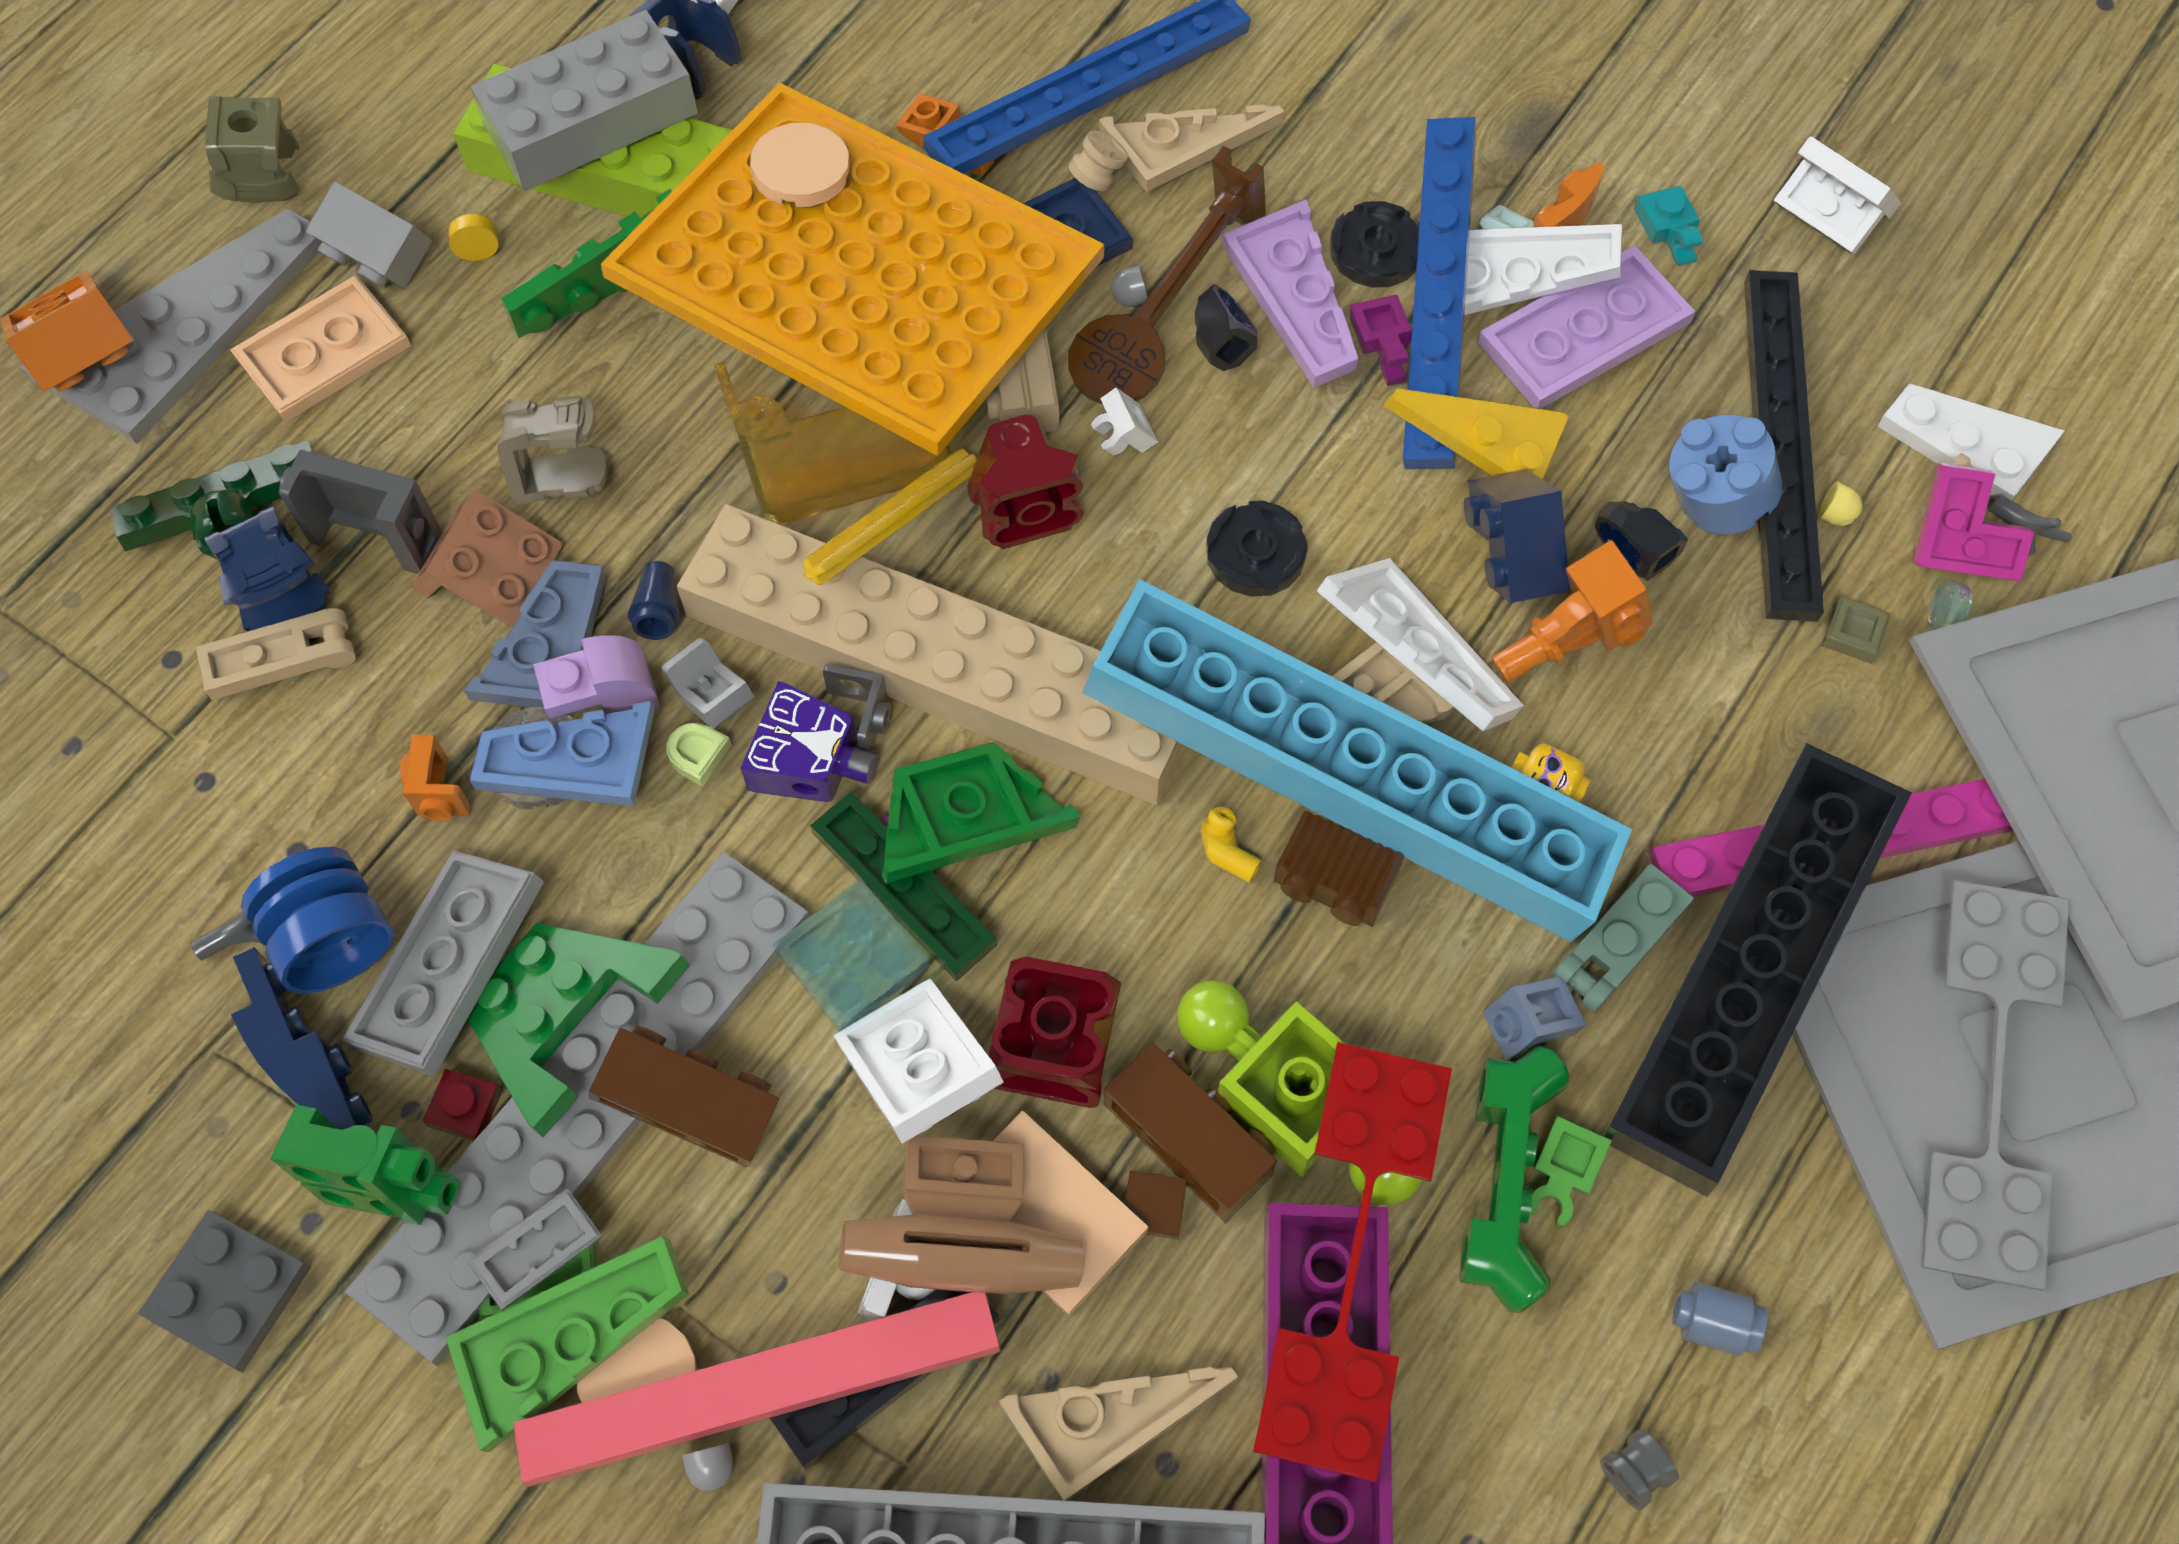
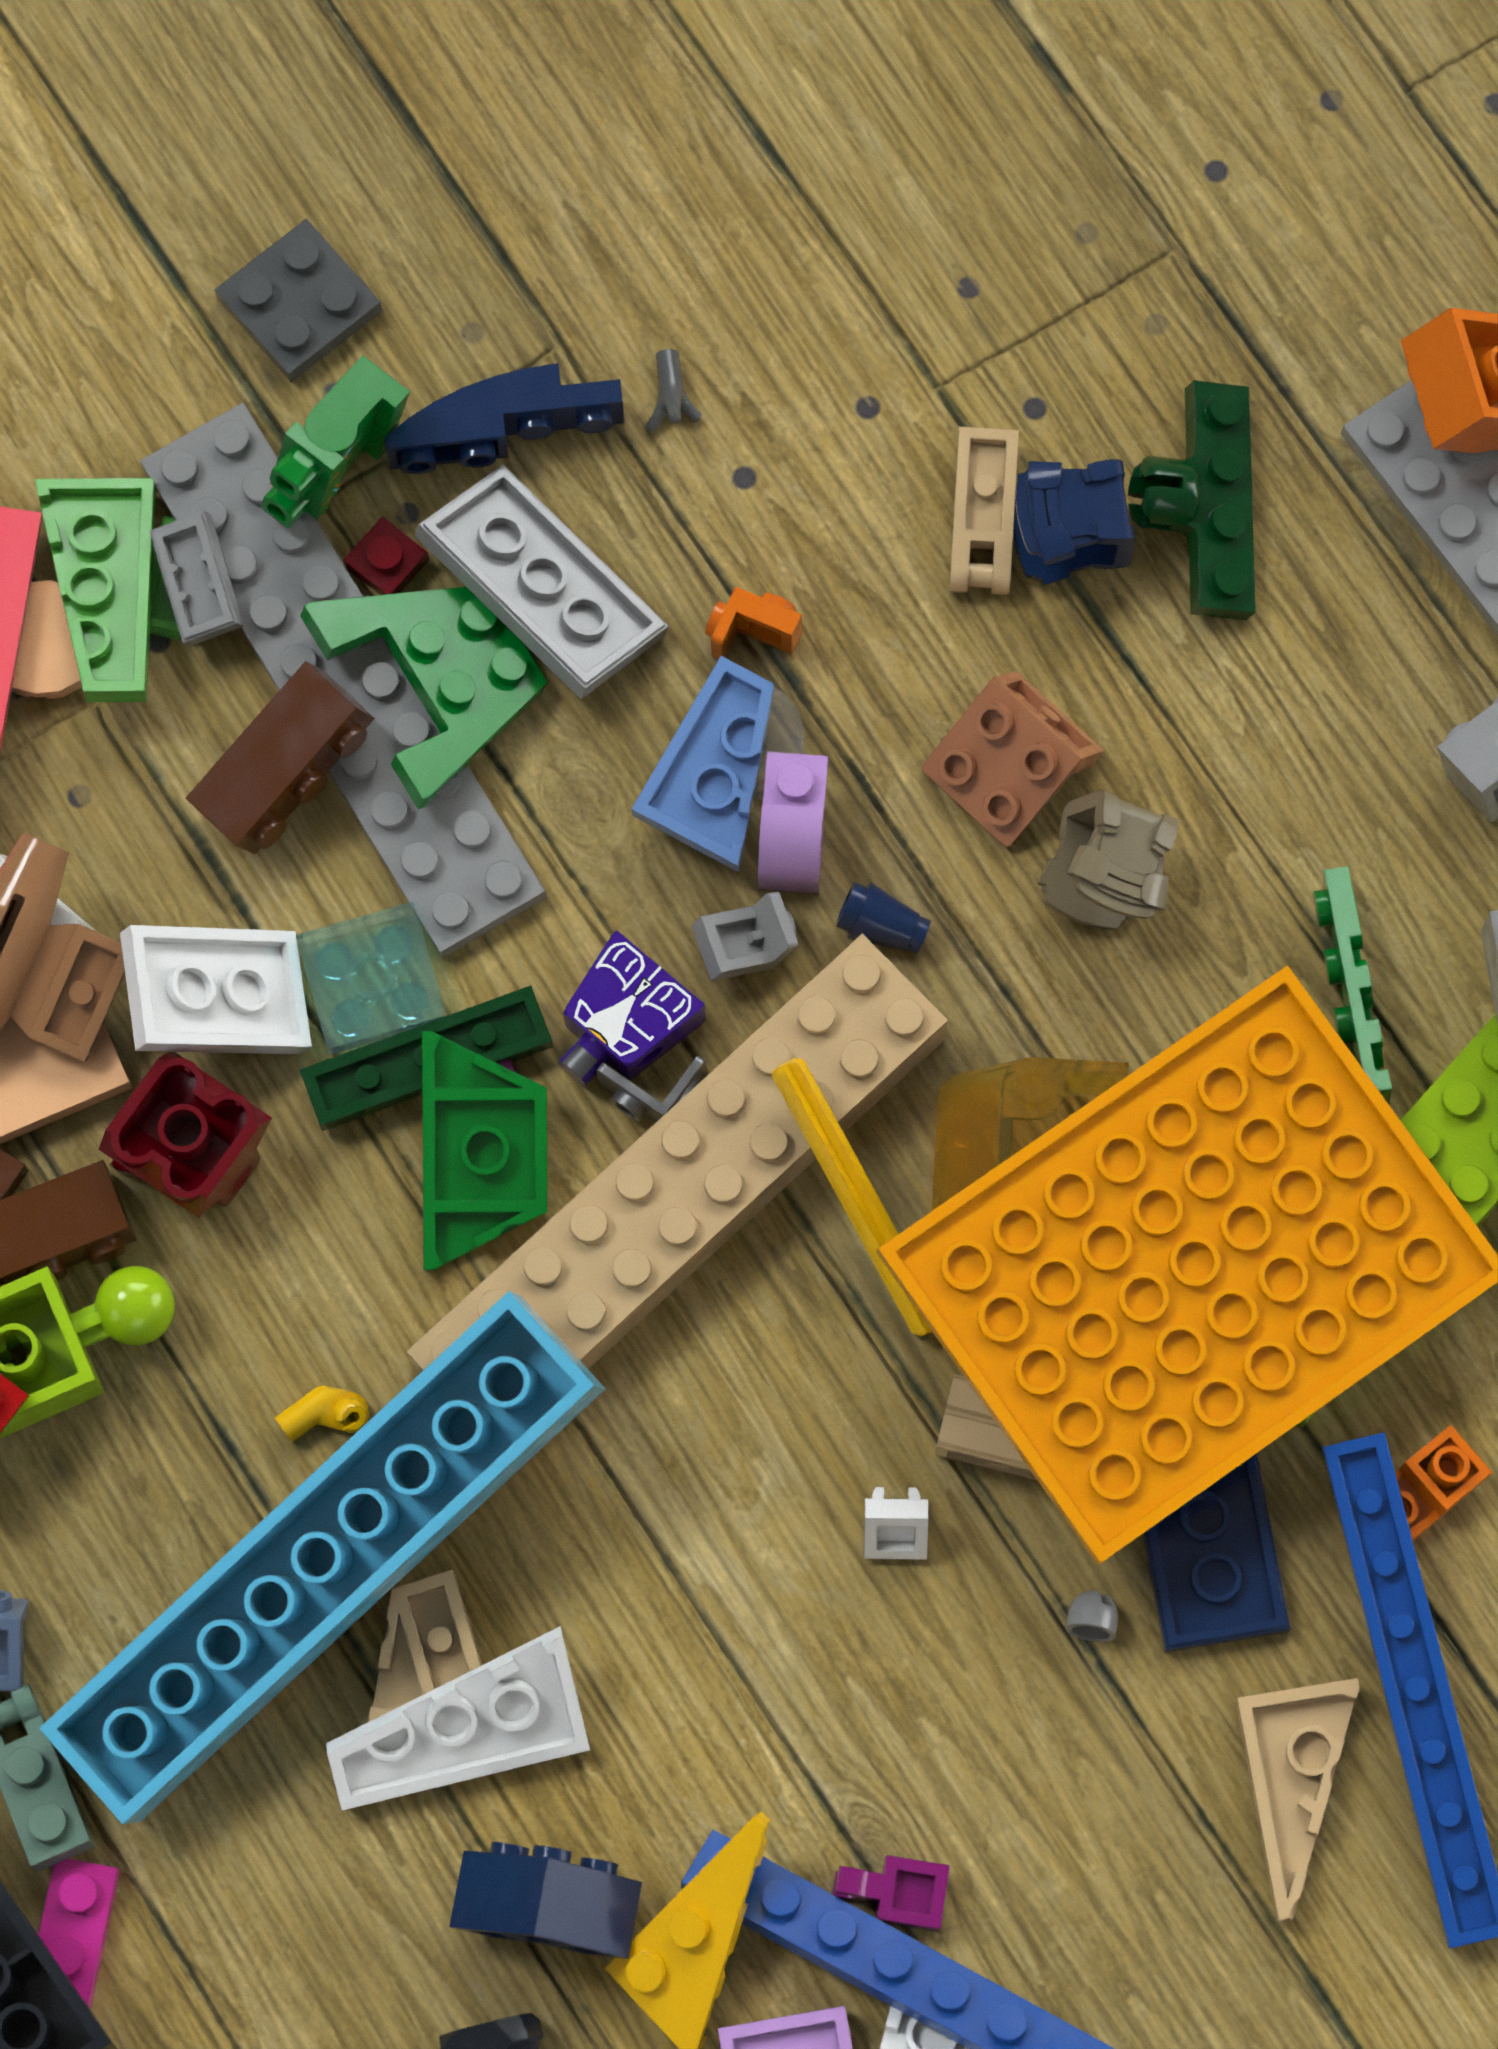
camera: 115 degrees right, 10 degrees up
light nougat tile [230,275,411,423] -> none
blue wheel [241,846,394,994] -> none
dark grey panel [279,449,442,574] -> none
yellow tile [448,214,498,261] -> none
sand blue wing [464,560,606,709] -> none
yellowish green tile [666,723,732,787] -> none
light nougat tile [750,123,850,207] -> none
dark red piece [967,414,1083,549] -> none
reddish brown piece [1068,146,1266,404] -> none
tan wheel [1069,130,1128,192] -> none
black rock [1195,284,1257,371] -> none
black tile [1206,501,1308,597] -> none
lavender wing [1222,199,1358,388] -> none
reddish brown brick [1274,811,1404,927] -> none
black tile [1329,201,1420,288] -> none
orange brick [1491,540,1653,684] -> none
yellow head [1511,743,1591,803] -> none

